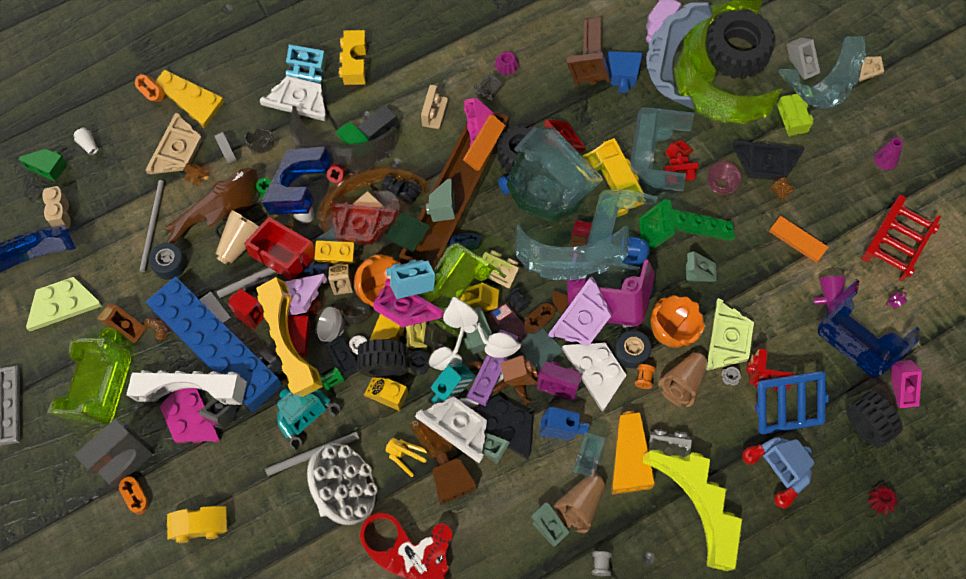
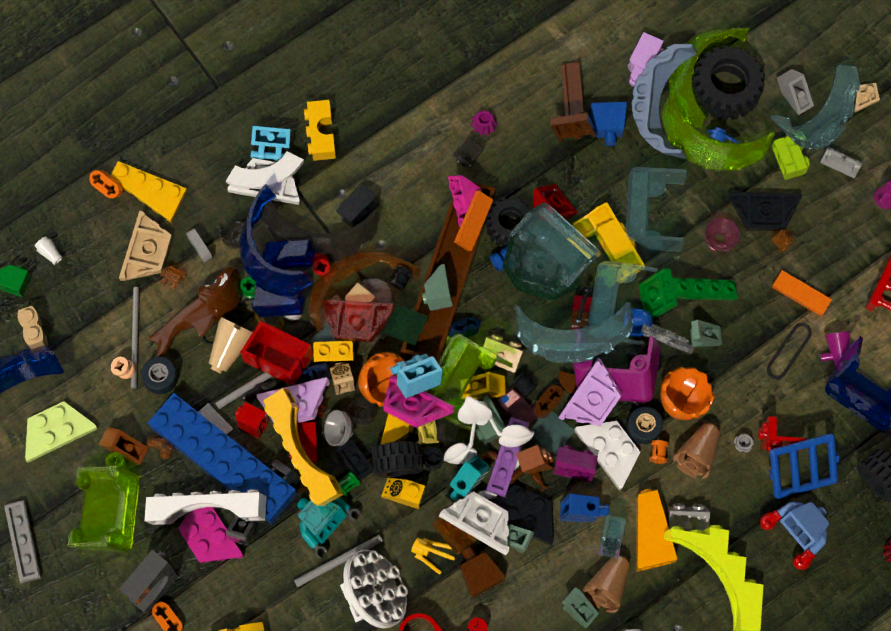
camera: 10 degrees left, 5 degrees up
green slope [335,122,374,159] -> none
white tile [349,335,367,356] -> none
black wheel [382,172,407,197] -> none
tan bracket [421,85,448,129] -> none
red hips [662,152,699,183] -> none
red slope [665,139,693,159] -> none
yellowish green wing [706,299,754,370] -> none
none -> light nougat wheel [111,356,136,379]
none -> white tile [226,151,304,189]
none -> clear blue windscreen [239,184,312,293]
none -> black hinge [576,286,591,324]
none -> clear plate [641,324,694,354]
none -> blue plate [706,127,740,145]
none -> black piece [767,324,811,380]
none -> light grey hinge [820,147,862,178]

